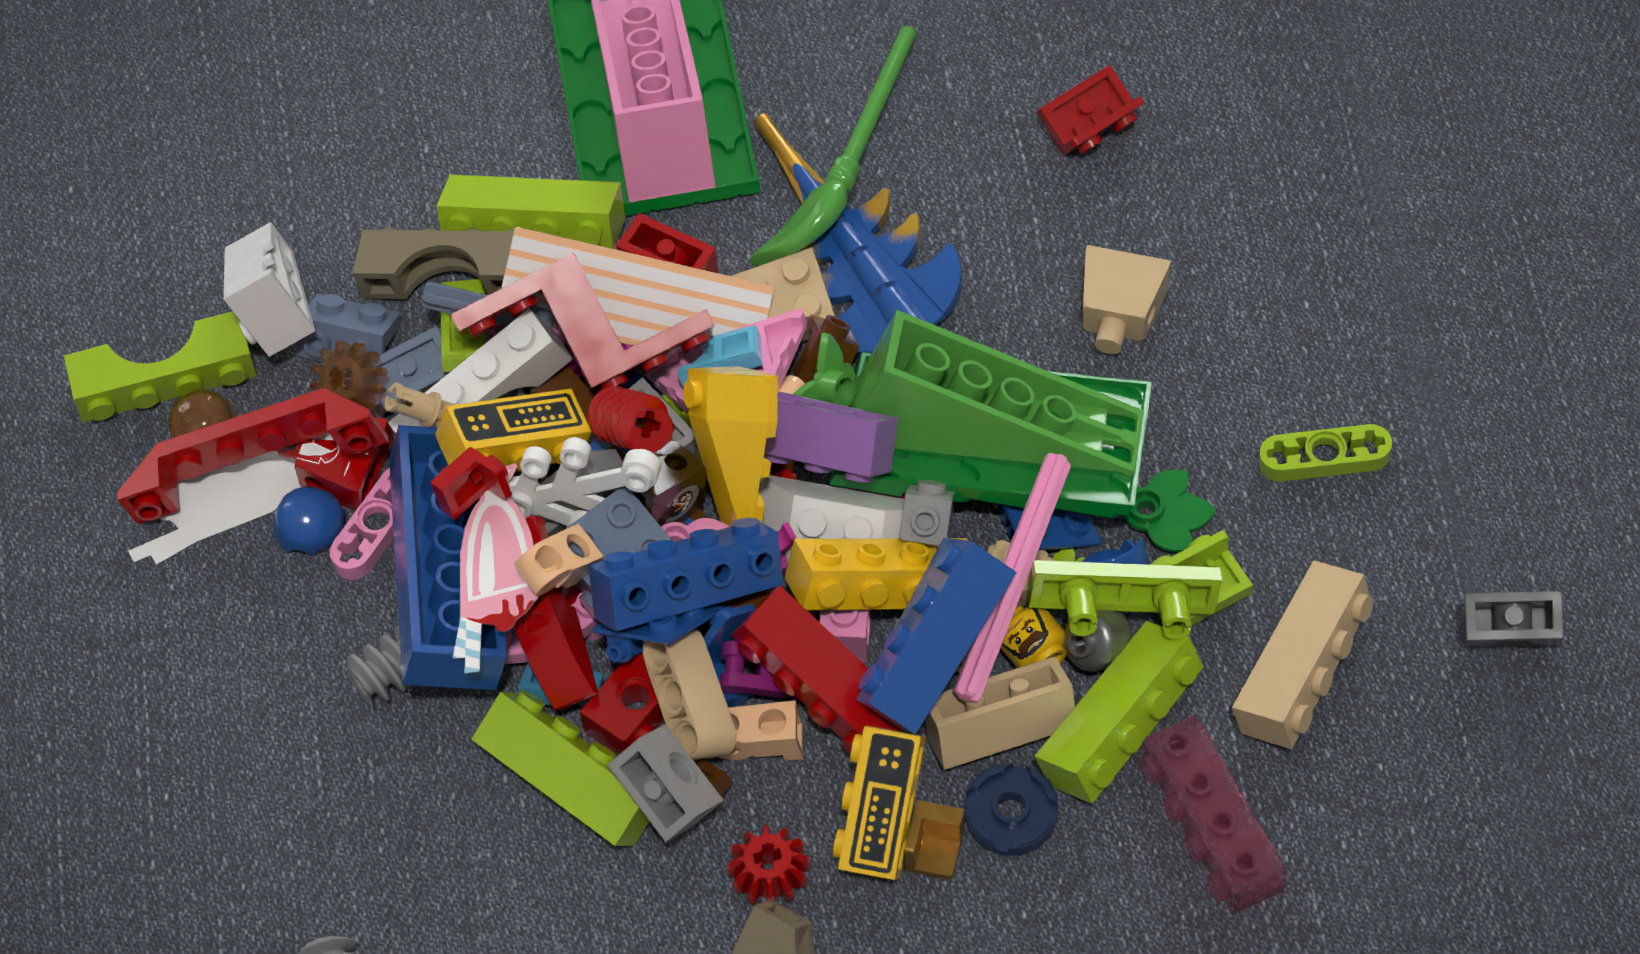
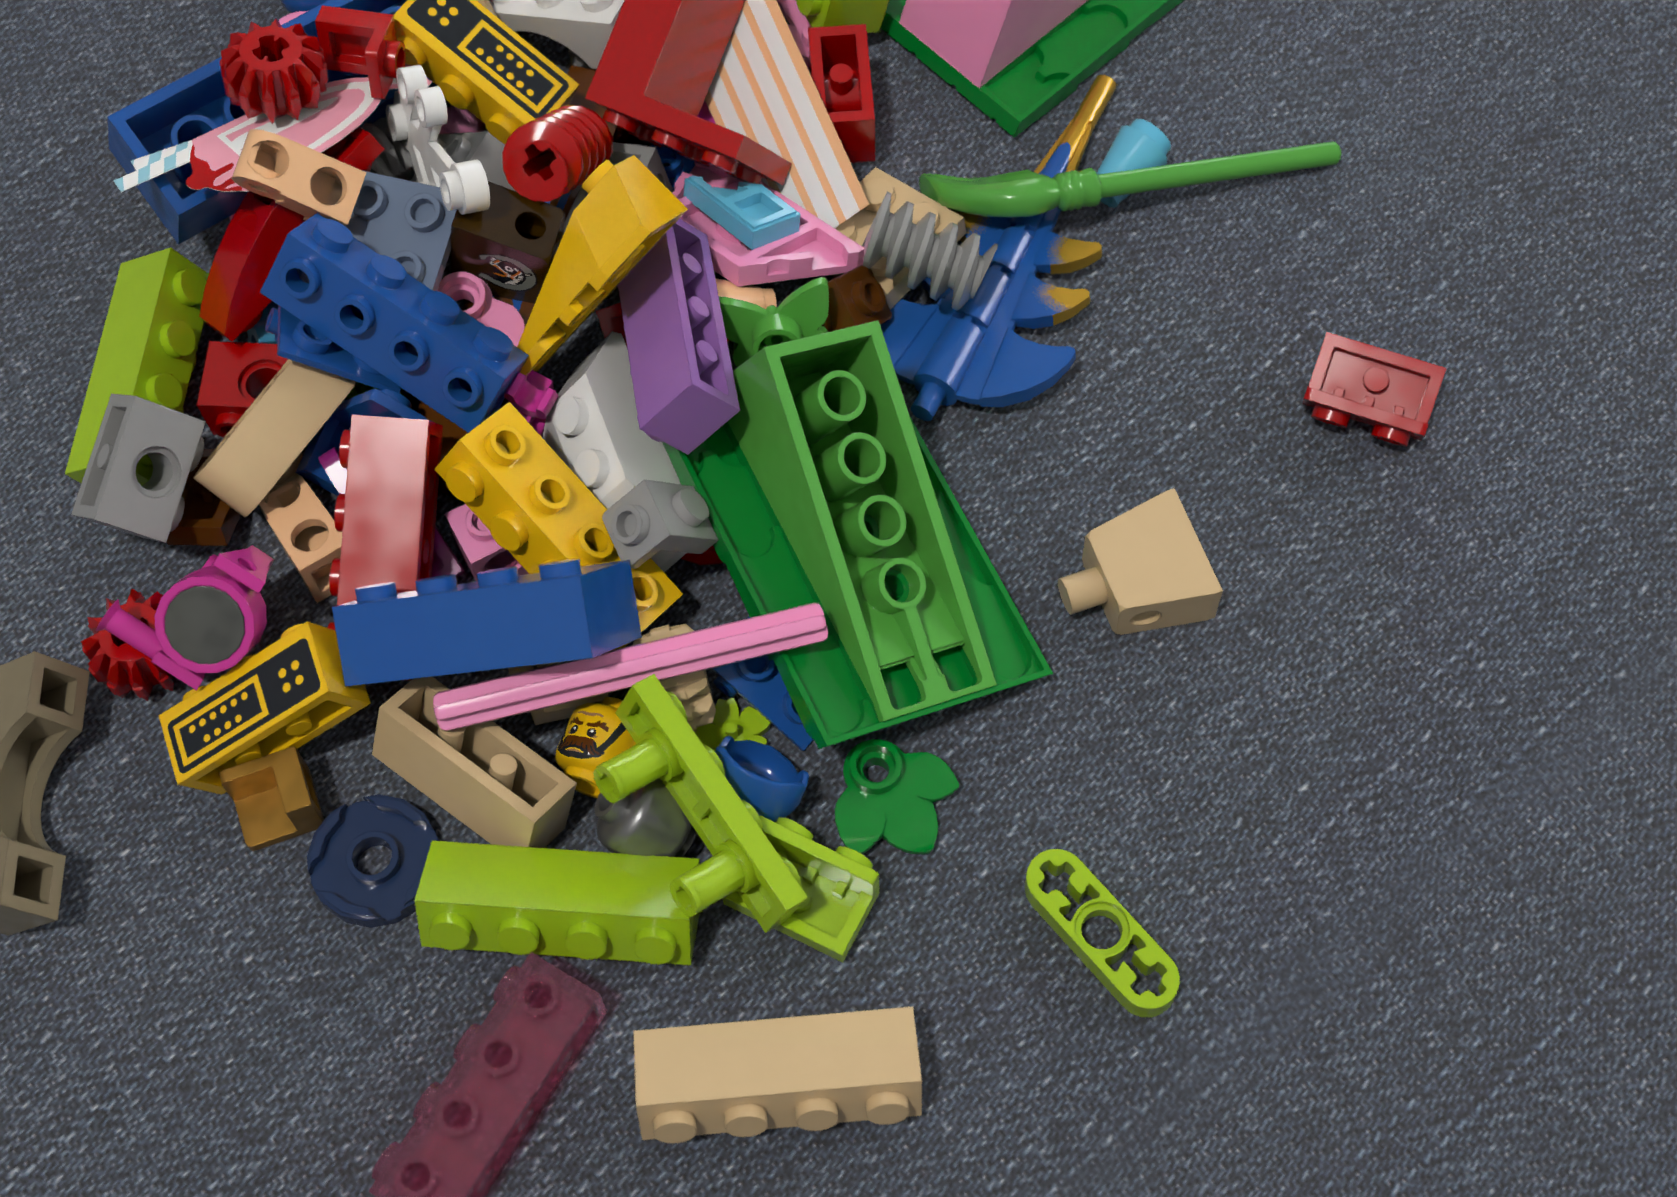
camera: 55 degrees right, 5 degrees up
none -> dark pink piece [96,545,274,690]
none -> red gear [220,18,328,124]
none -> light grey piece [862,192,998,311]
none -> medium azure cone [1097,119,1171,208]

